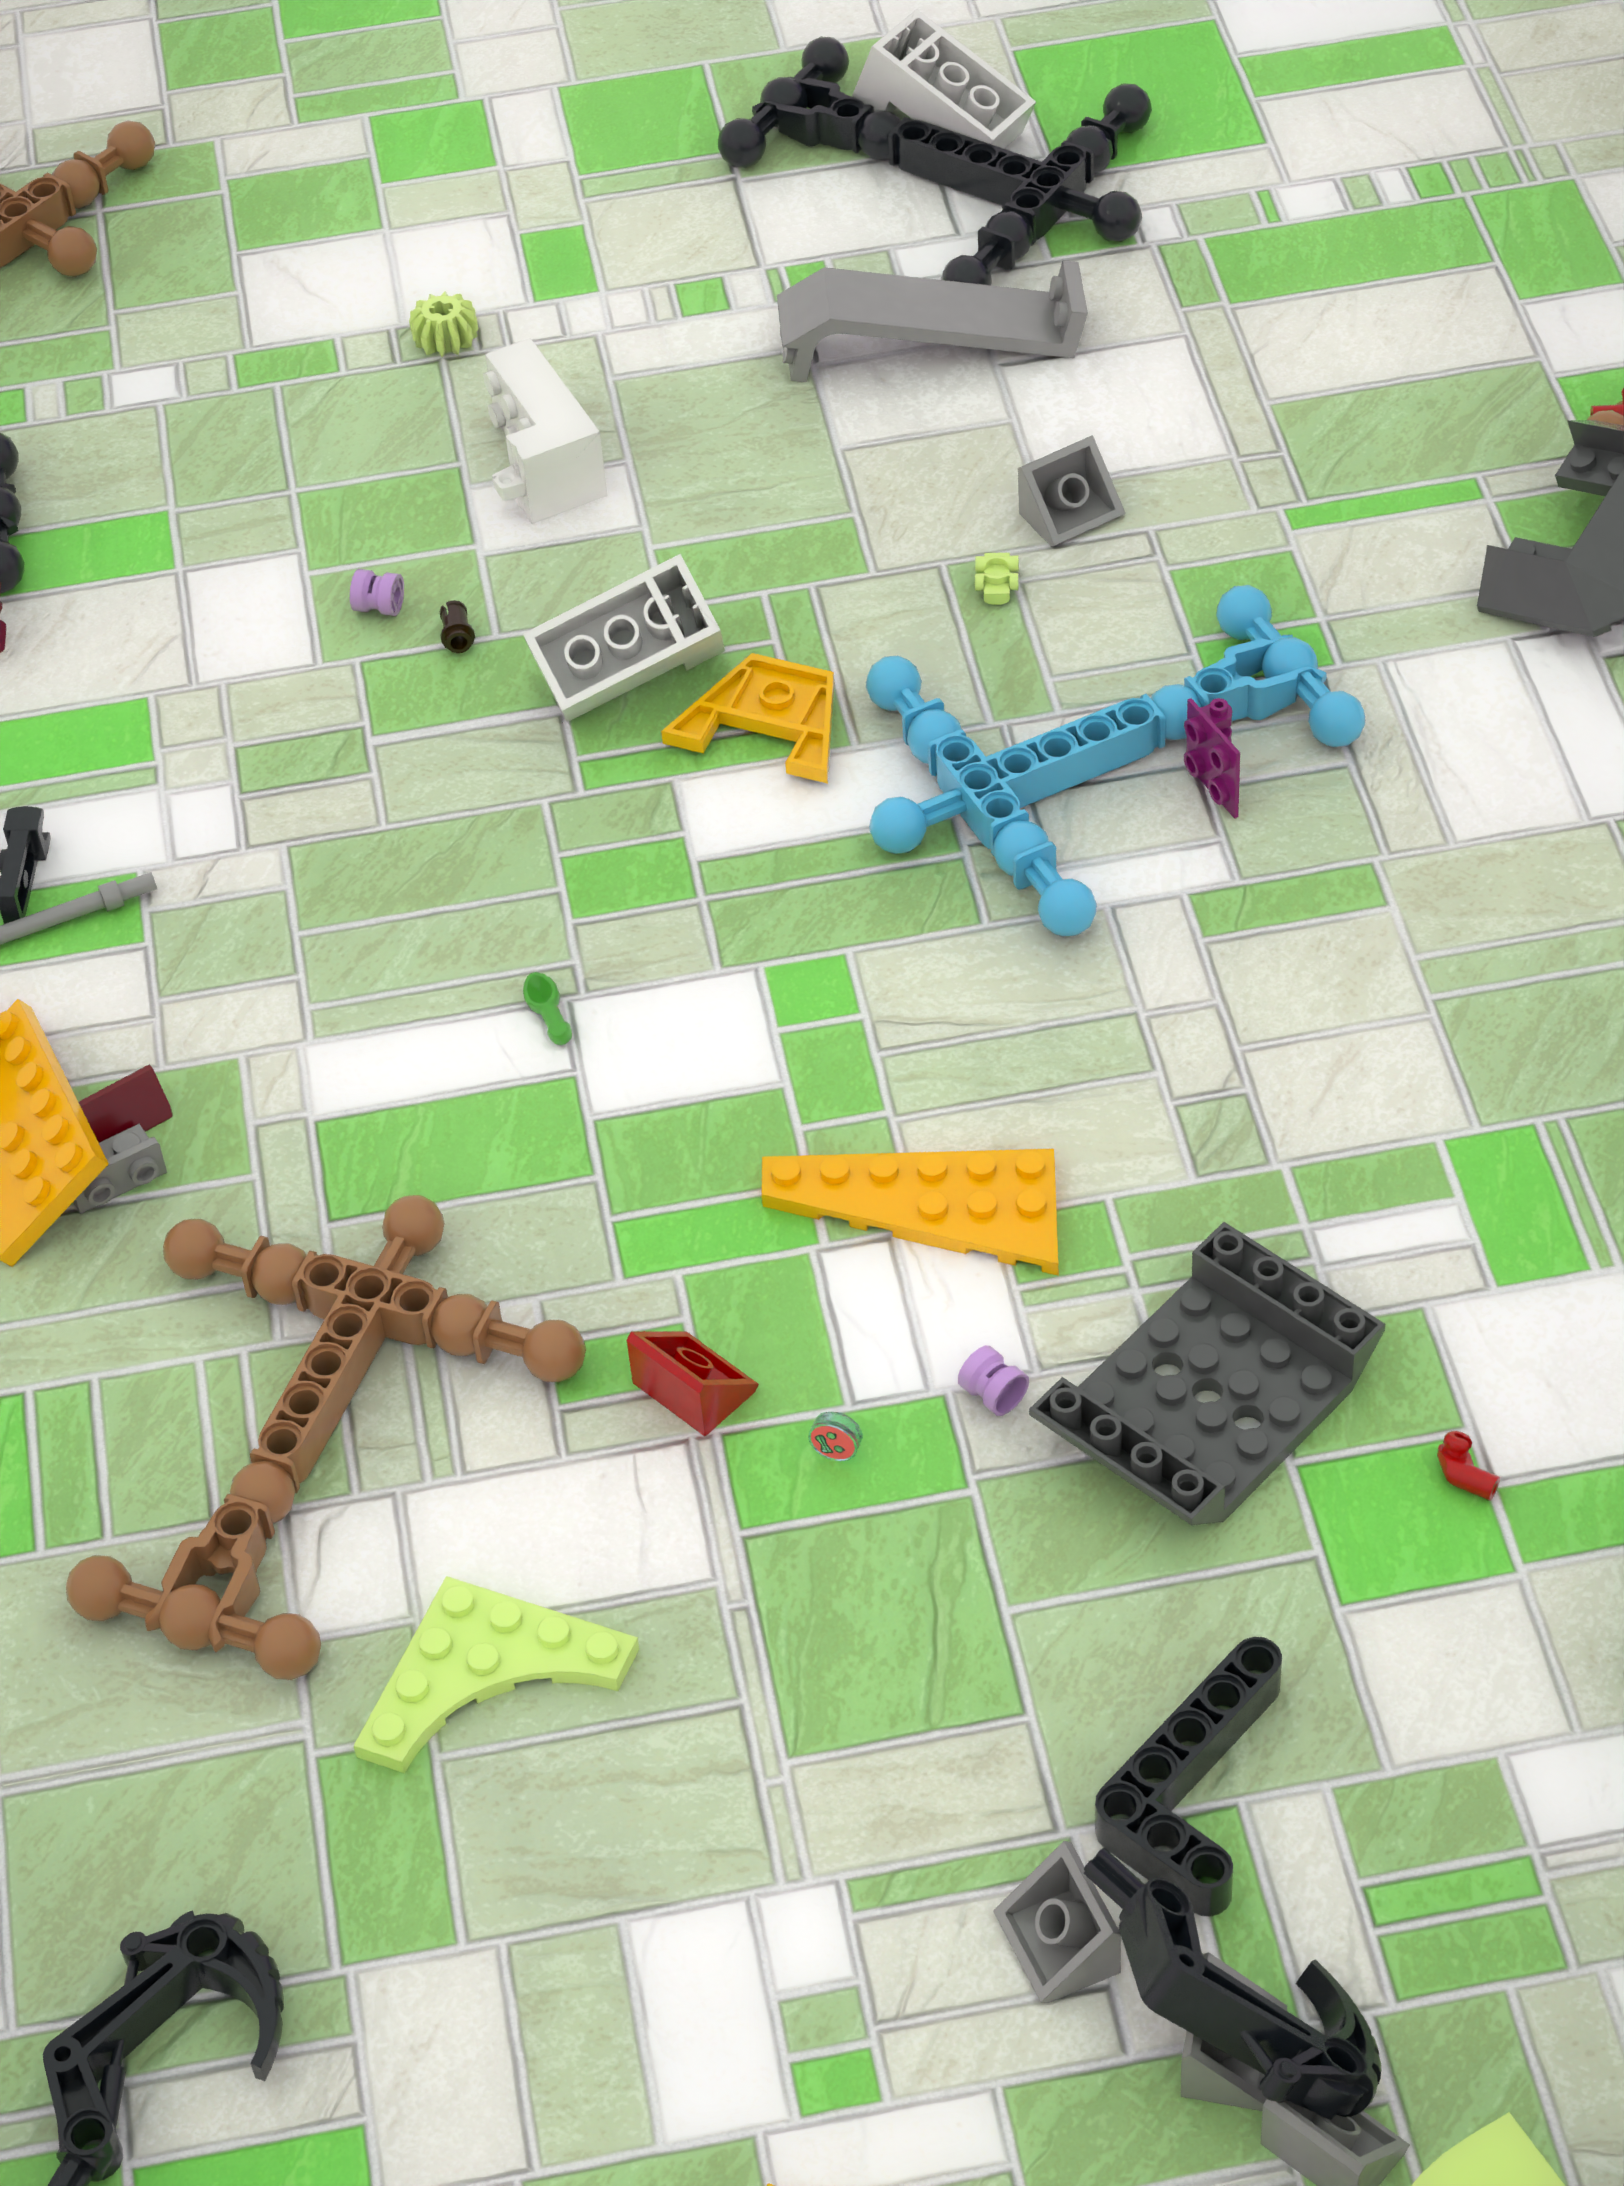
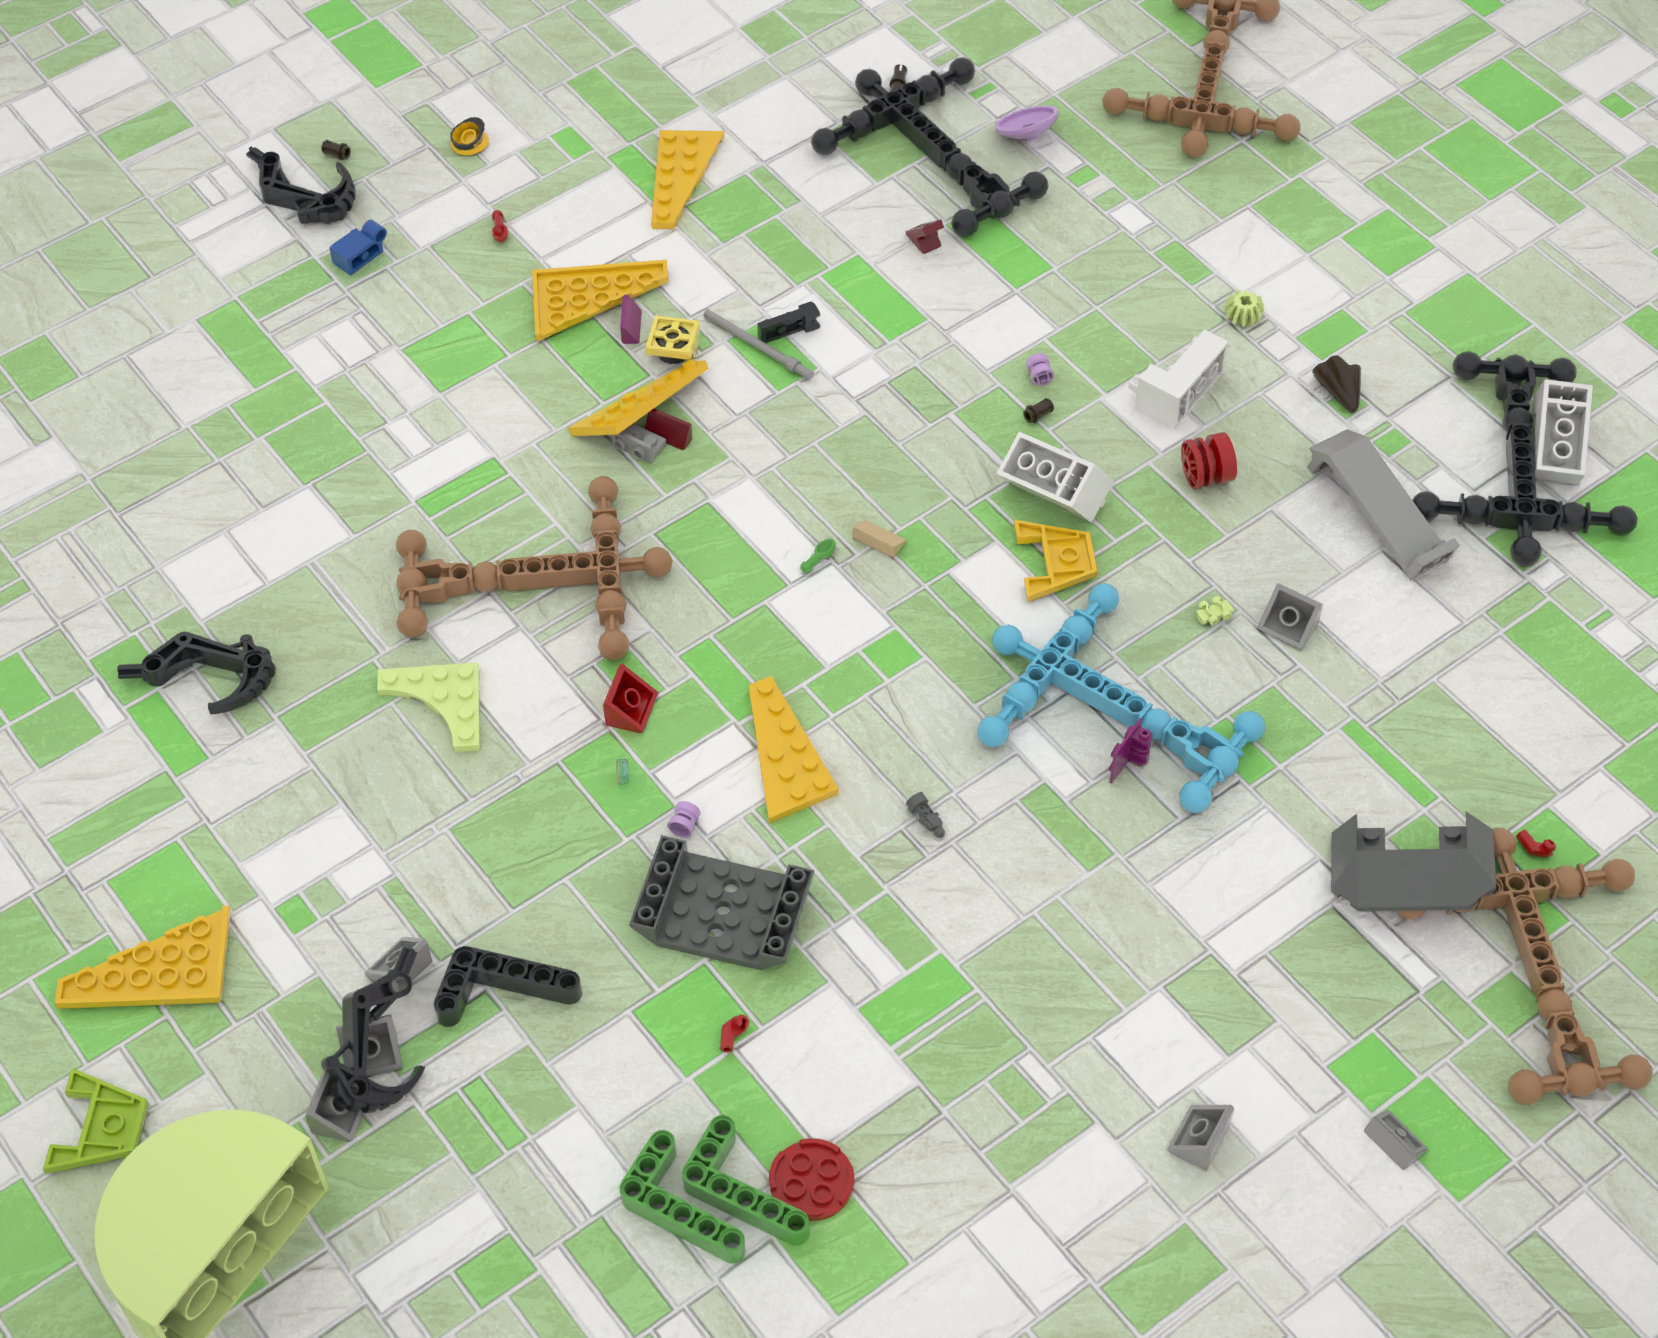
camera: 60 degrees right, 5 degrees up
none -> tan slope [853,520,907,558]
none -> dark grey piece [906,792,945,838]
none -> red wheel [1181,432,1237,489]
none -> dark brown hat [1312,355,1361,413]

